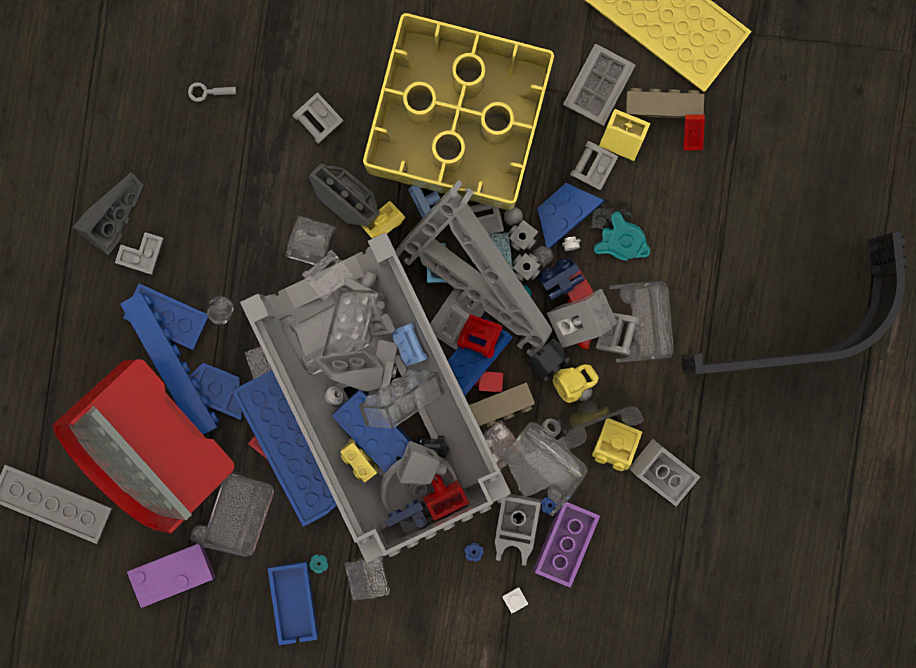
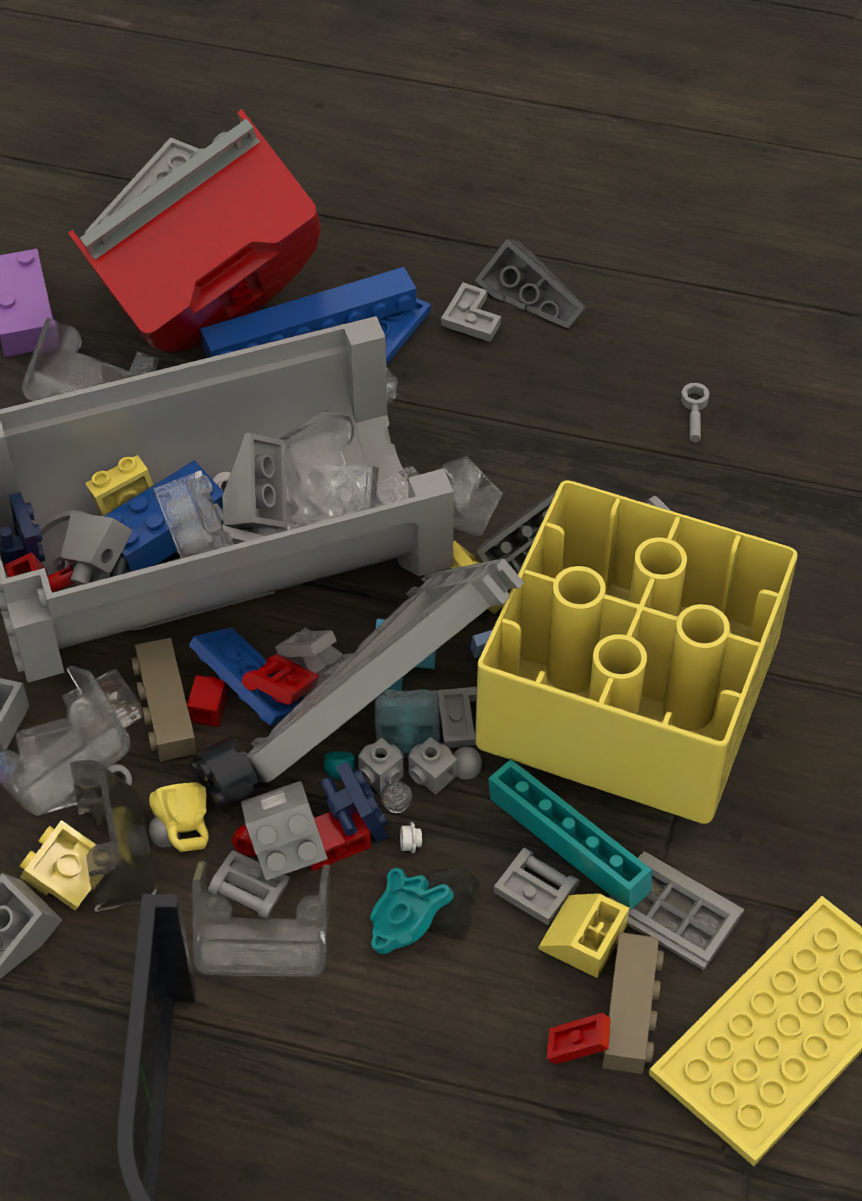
camera: 95 degrees right, 35 degrees down
blue wing [538,183,604,249] -> none
none -> teal brick [488,759,652,911]

